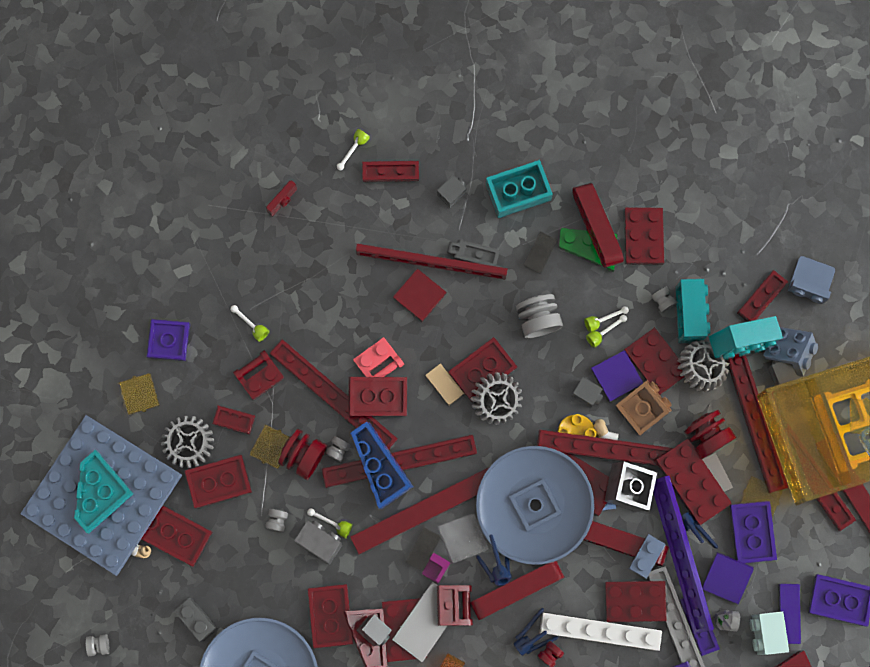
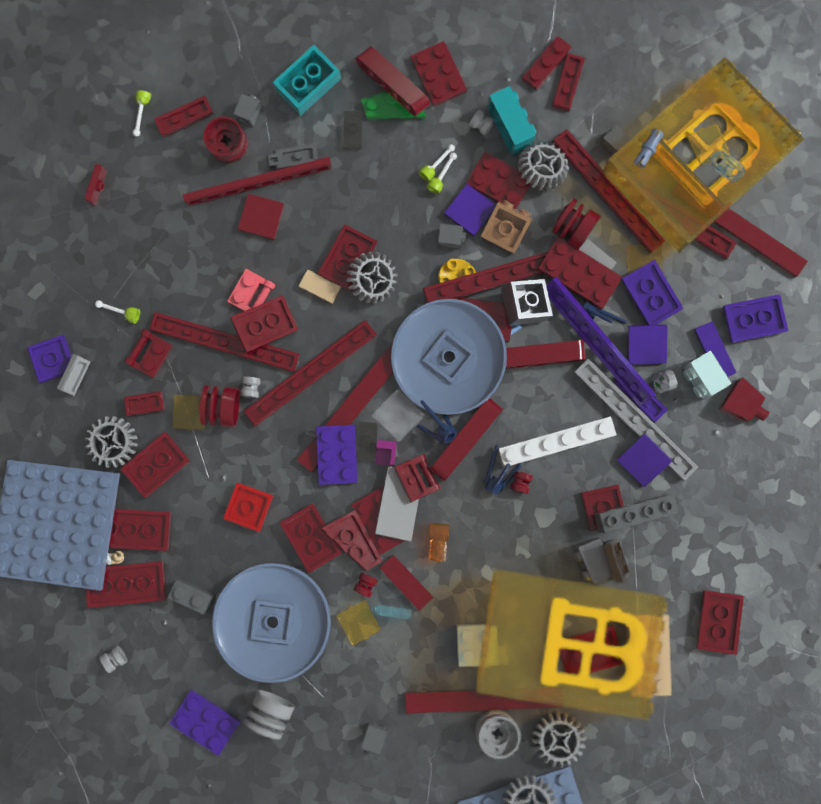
camera: 20 degrees left, 5 degrees up
teal plate [74,450,134,534] -> none
clear yellow piece [119,373,160,415] -> none
light grey wheel [265,509,288,532] -> none
flat silver brick [294,520,342,565] -> none
hinge [307,508,352,538] -> none
blue wedge [351,422,414,509] -> none
brick [356,614,392,646] -> none
light grey wheel [516,294,563,338] -> none
tan arm [594,419,619,440] -> none
dark red plate [605,581,667,622] -> none
sand blue plate [629,534,666,579] -> none
teal brick [708,316,783,360] -> none
sand blue bracket [764,327,818,377] -> none
sand blue bracket [788,256,835,304] -> none
none -> light grey tile [57,354,90,396]
none -> dark red plate [86,561,167,608]
none -> dark red wheel [203,117,248,163]
none -> red plate [223,482,274,532]
none -> dark purple plate [316,425,357,485]
none -> dark red plate [522,36,572,91]
none -> sand blue pin [634,129,664,168]

